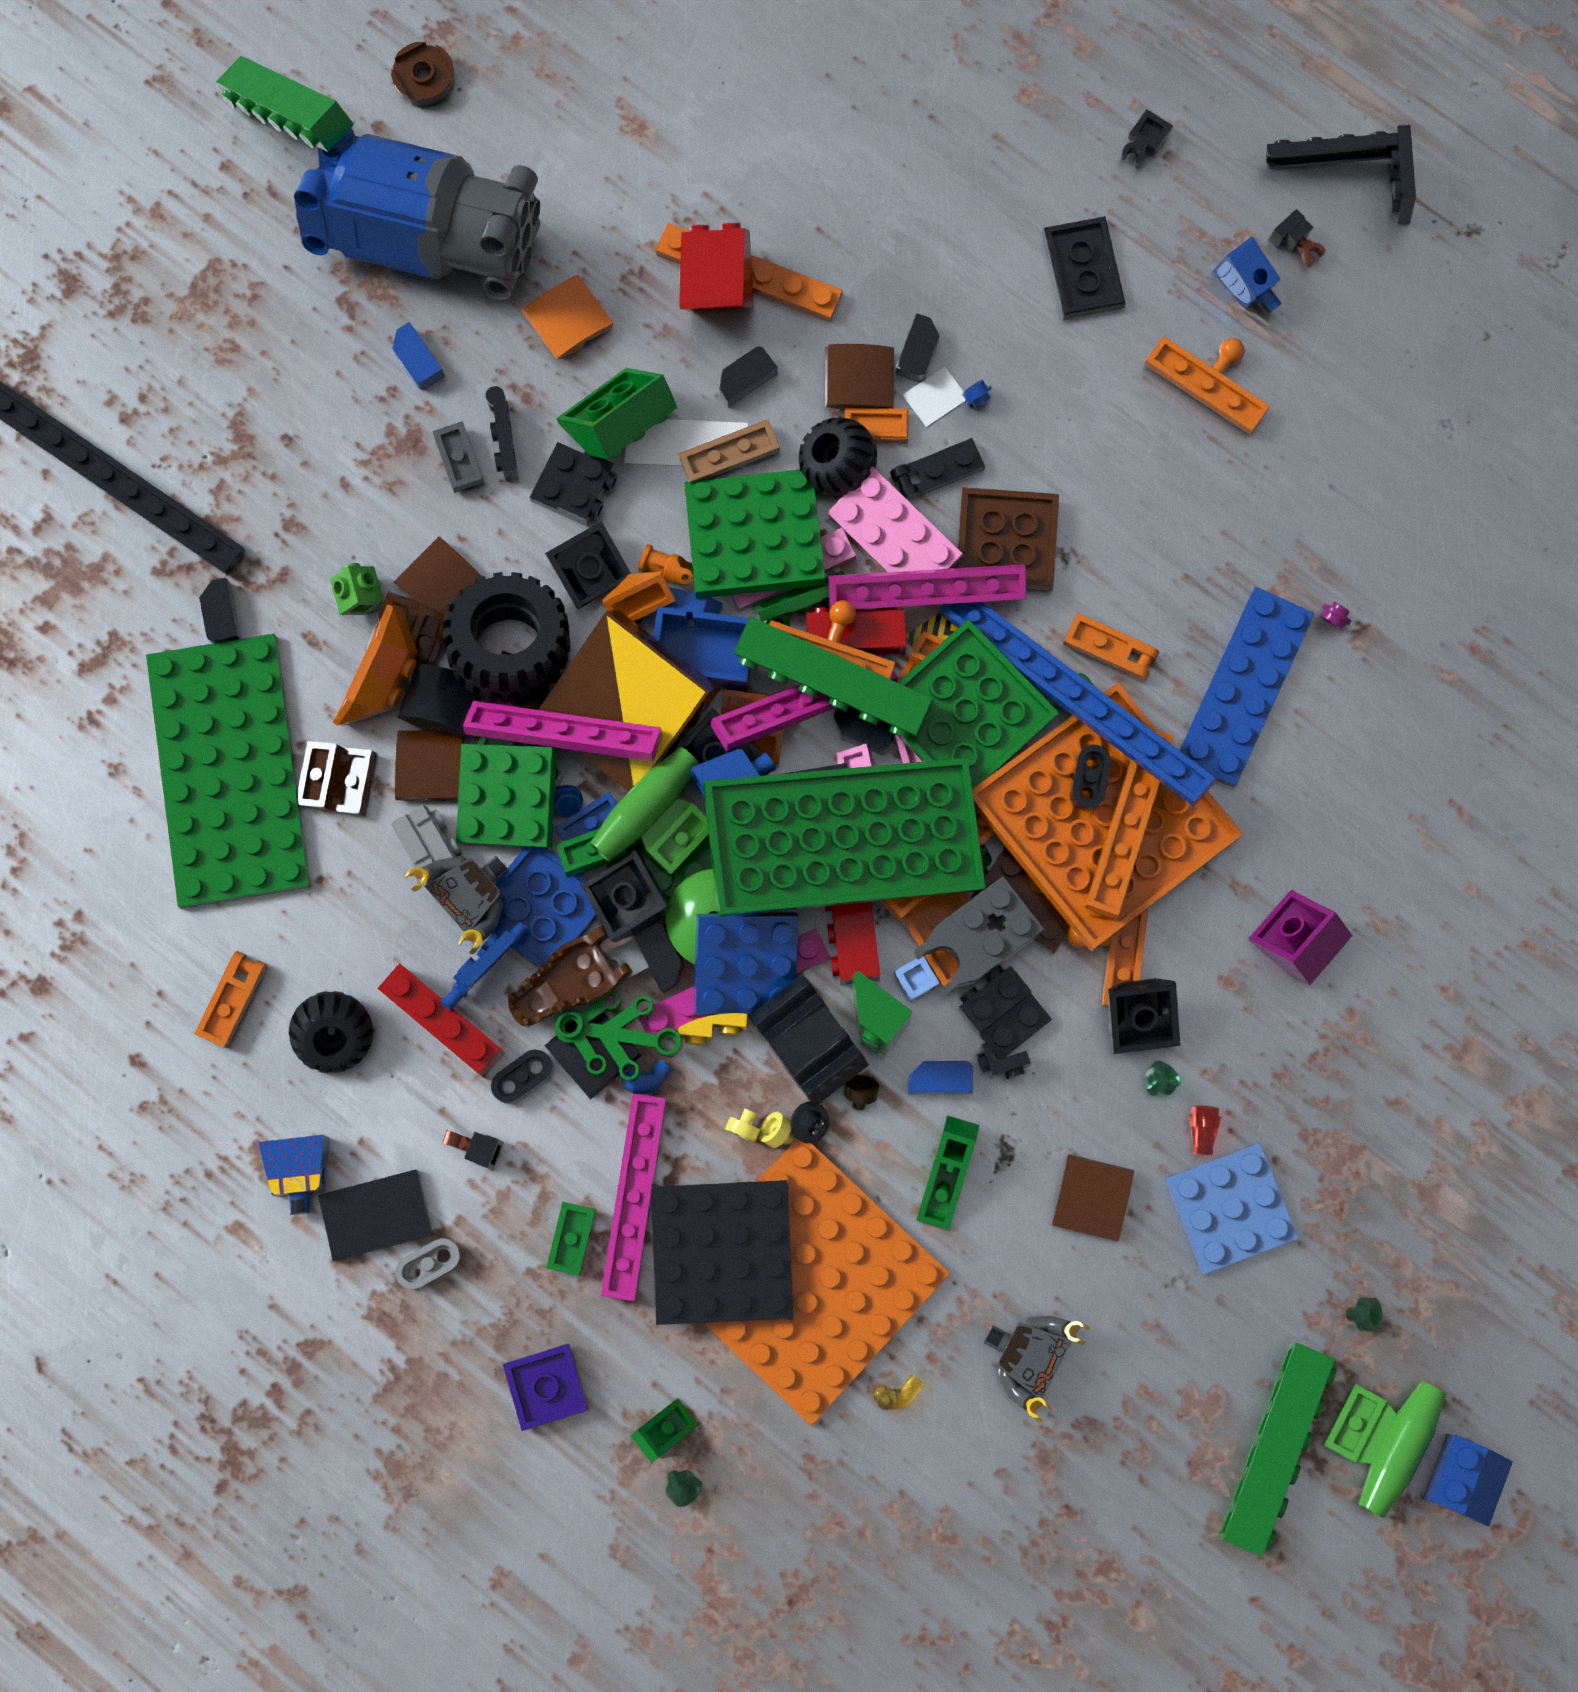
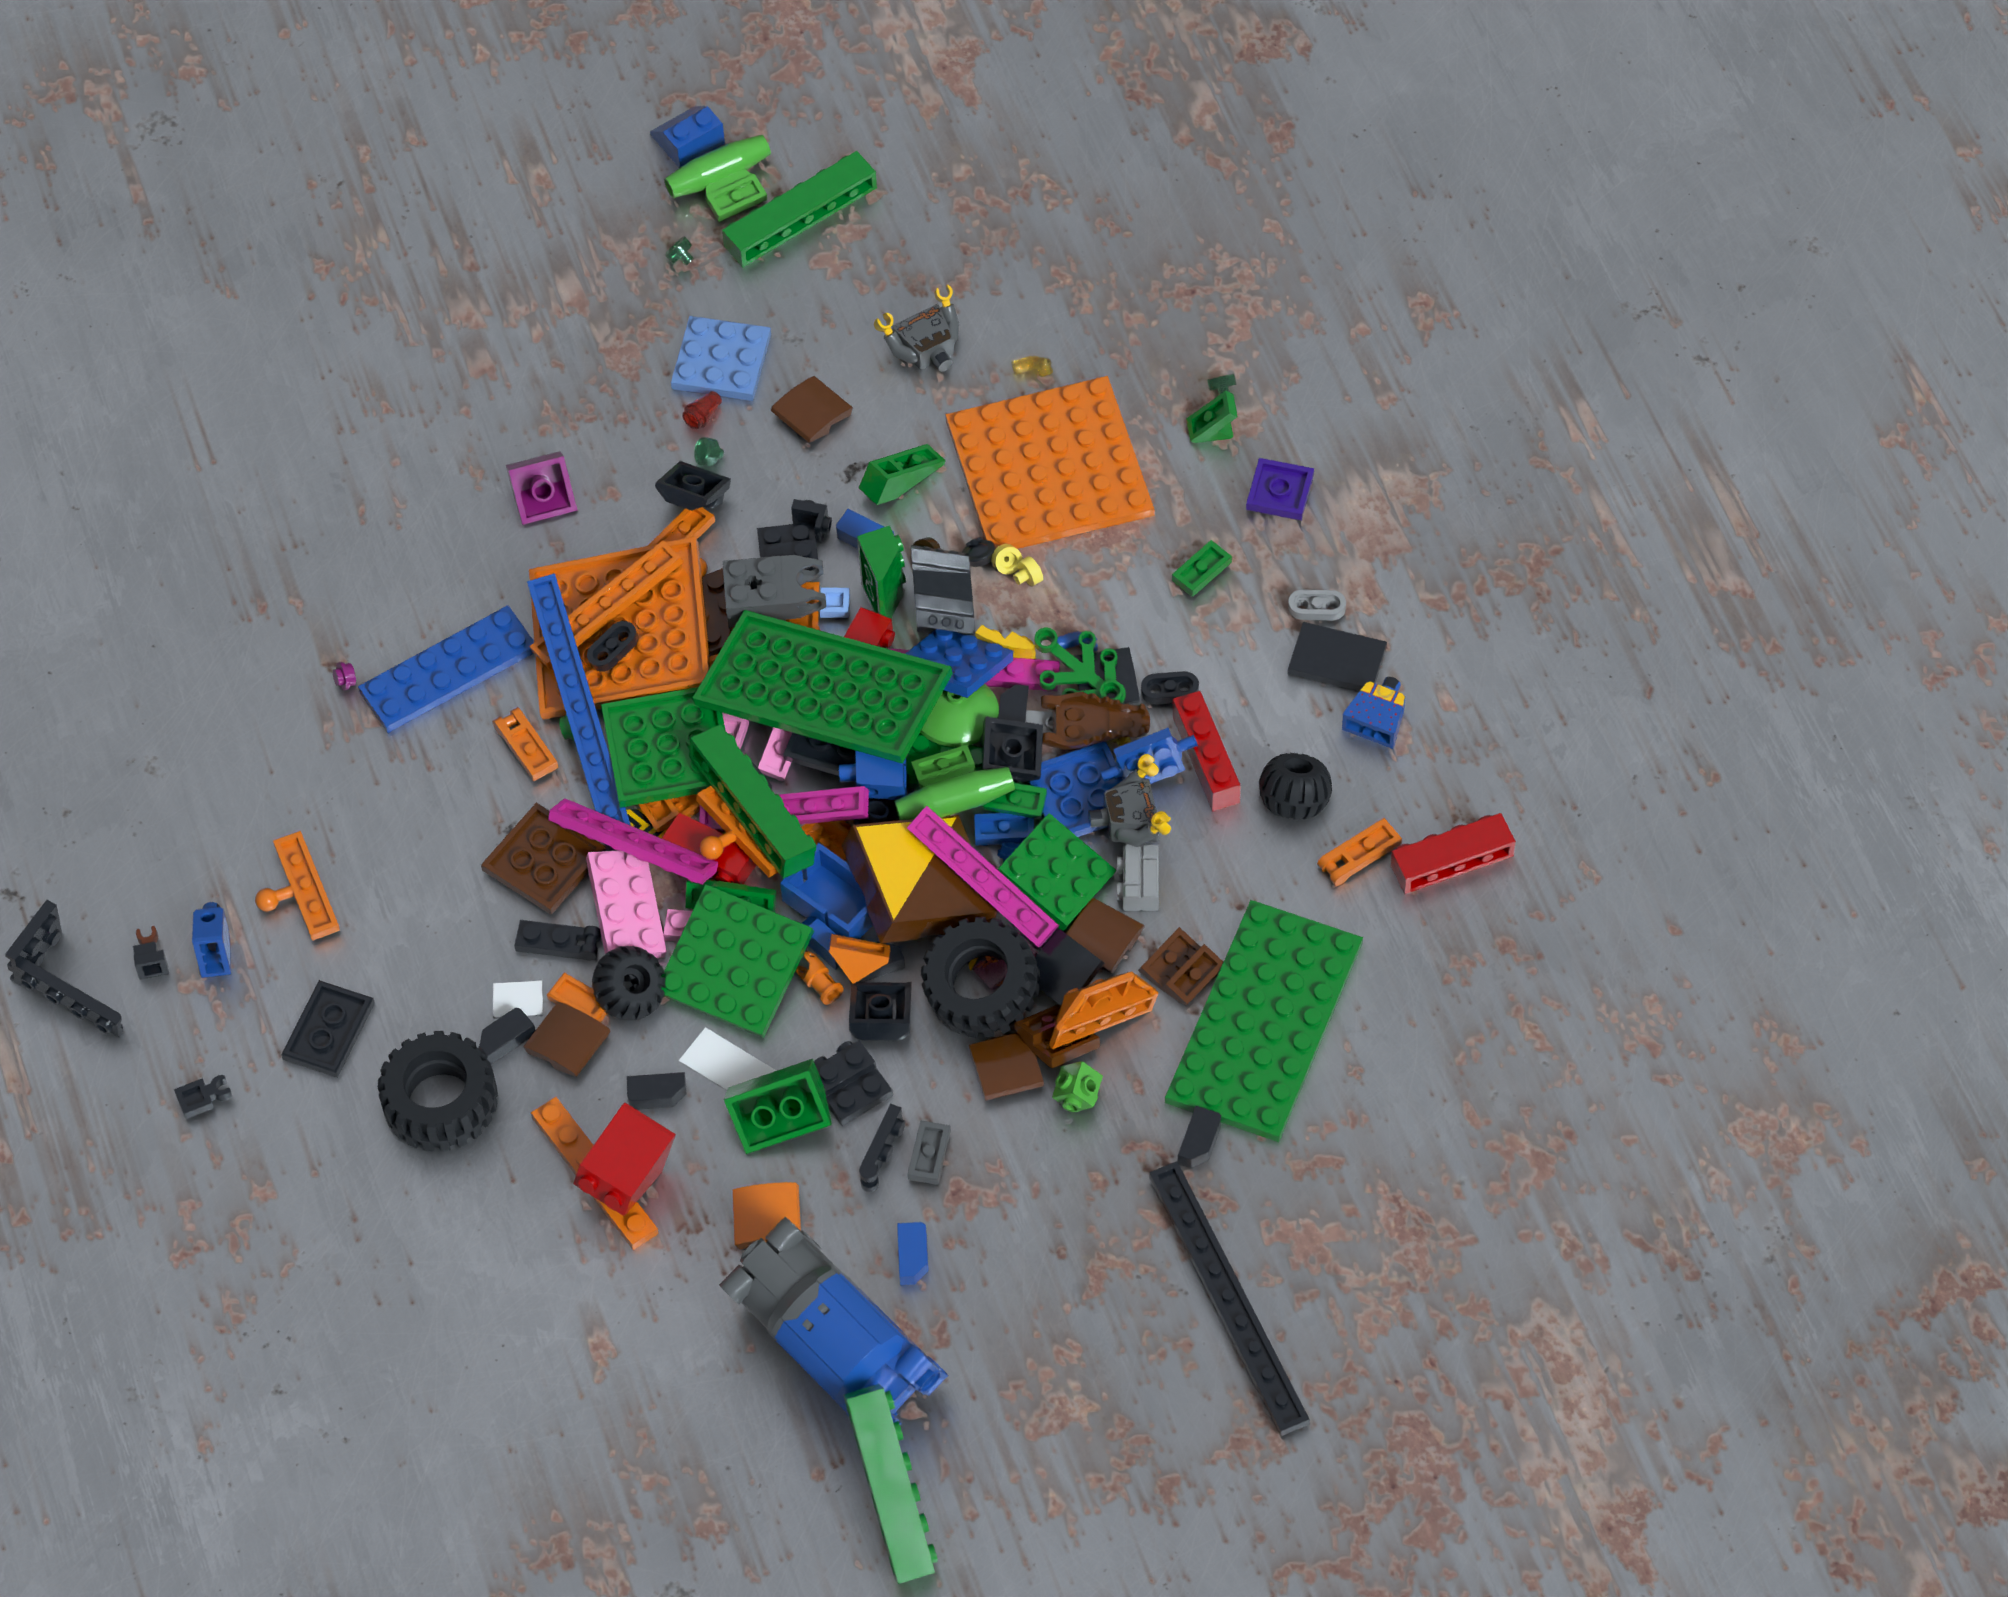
camera: 150 degrees left, 20 degrees down
reddish brown plate [391,42,455,107] -> none
black piece [442,1130,504,1171] -> none
dark pink plate [601,1094,667,1301] -> none
black plate [651,1180,794,1325] -> none
medium nougat plate [678,419,780,484] -> none
blue plate [962,379,992,408] -> none
none -> black tyre [377,1031,498,1152]
none -> red brick [1391,813,1516,894]

